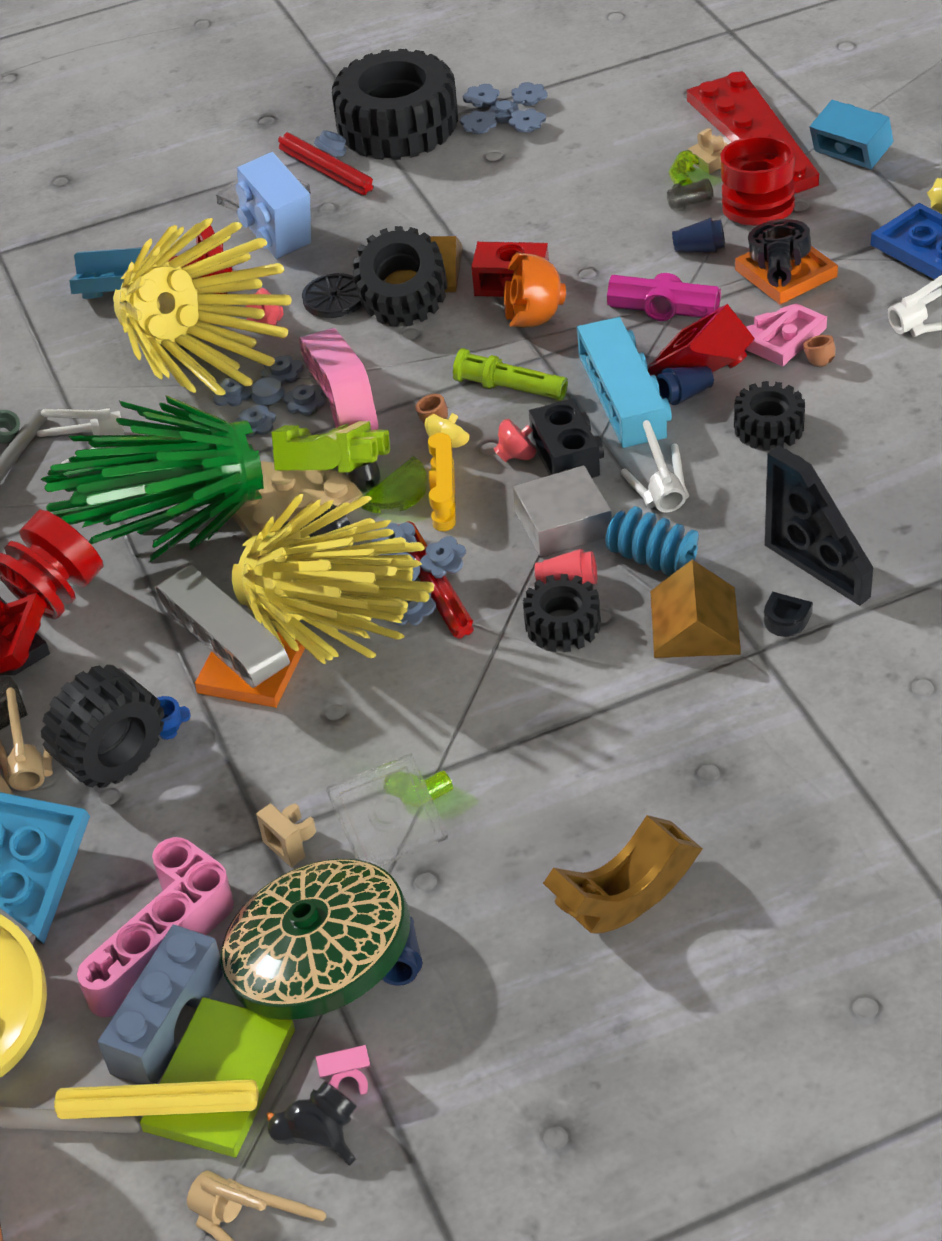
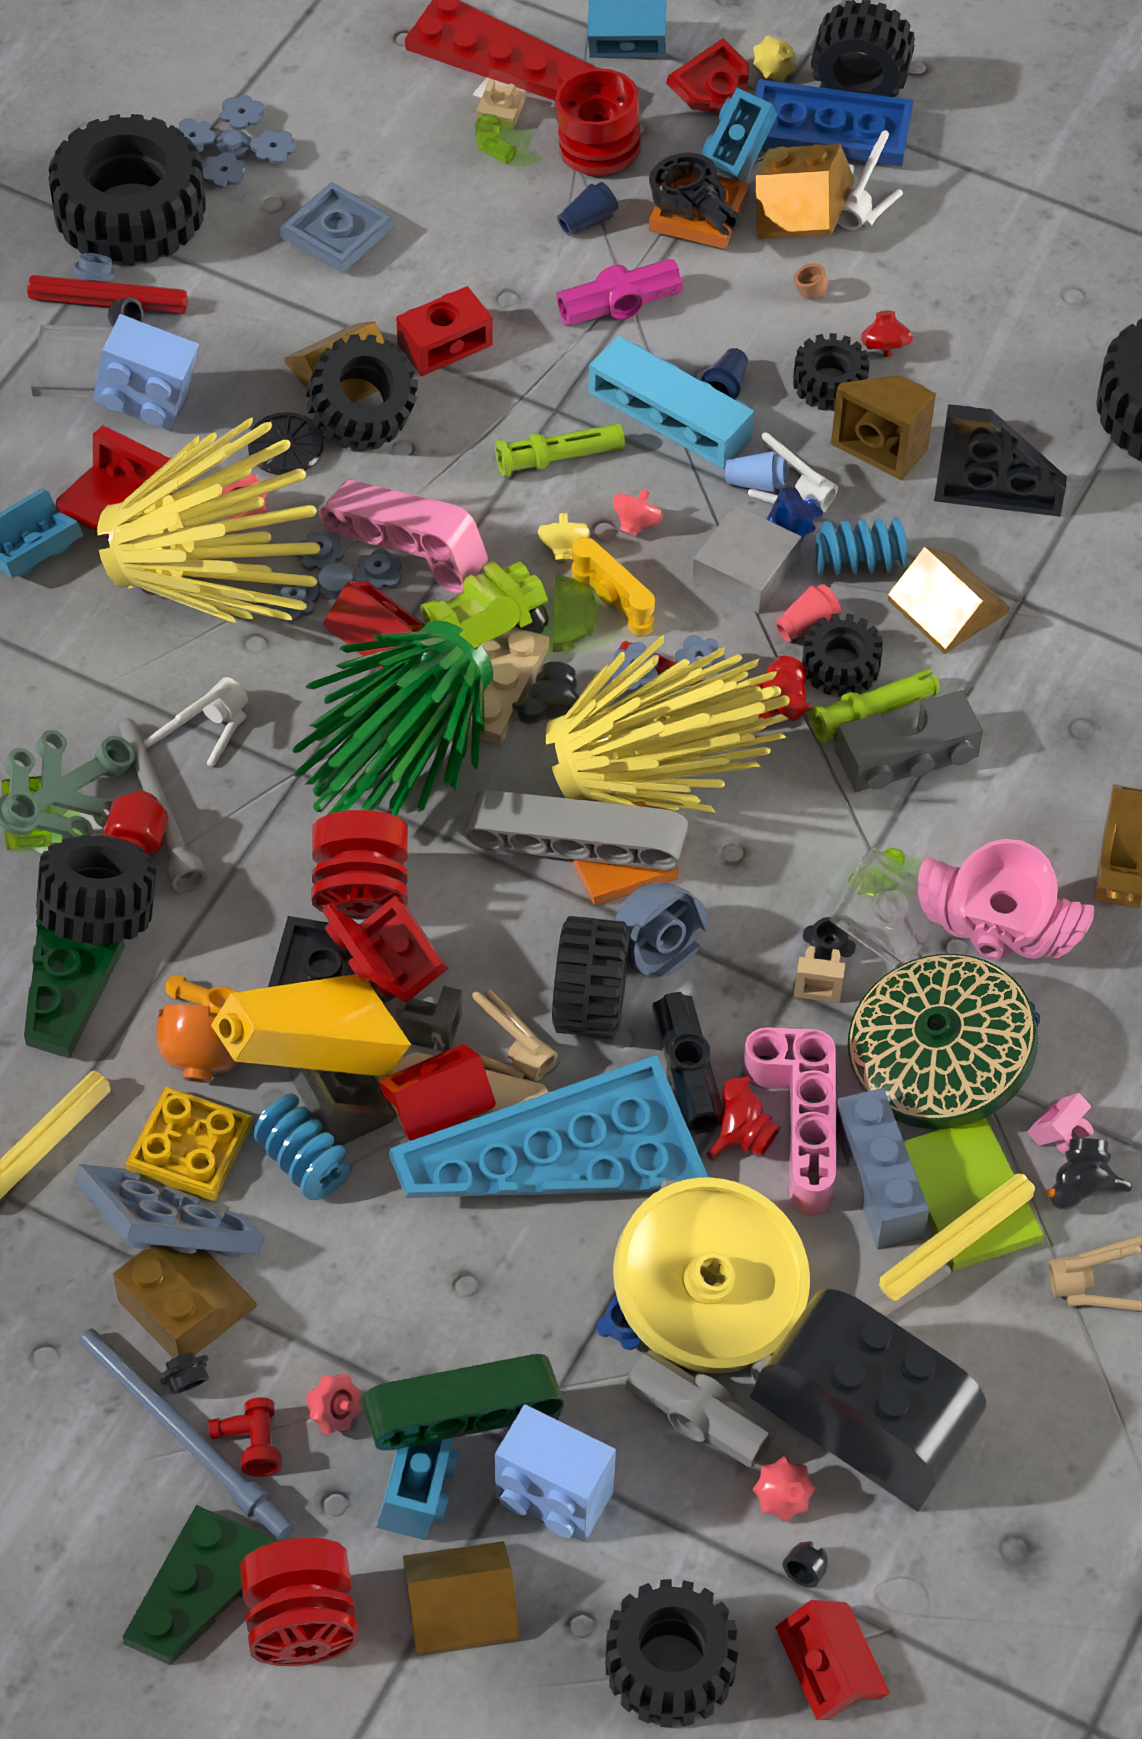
camera: 45 degrees left, 10 degrees up
nougat hinge [415,394,448,424] -> none
orange cylinder [504,253,566,328] -> none
black brick [529,398,604,478] -> none
red slope [648,304,755,376] -> none
clear smoke pin [667,178,714,211] -> none
bright pink wing [746,303,827,367] -> none
black tile [764,591,813,637] -> none
none -> black hinge [107,297,144,327]
none -> sand blue plate [280,182,394,274]
none -> red panel [323,581,425,669]
none -> sand blue cylinder [615,882,708,977]
none -> black piece [652,991,724,1134]
none -> red plate [666,38,750,114]
none -> dark azure brick [701,88,778,182]
none -> red animal [706,1075,781,1160]
none -> light blue cone [725,451,788,493]
none -> red animal [750,655,811,722]
none -> pearl gold slope [756,144,855,239]
none -> clear blue tile [767,487,824,543]
none -> black plate [802,917,856,961]
none -> lime pin [808,668,940,744]
none -> pearl gold slope [831,375,936,480]
none -> dark grey arch [835,690,983,792]
none -> red piece [861,310,913,357]
none -> bright pink piece [917,839,1094,960]

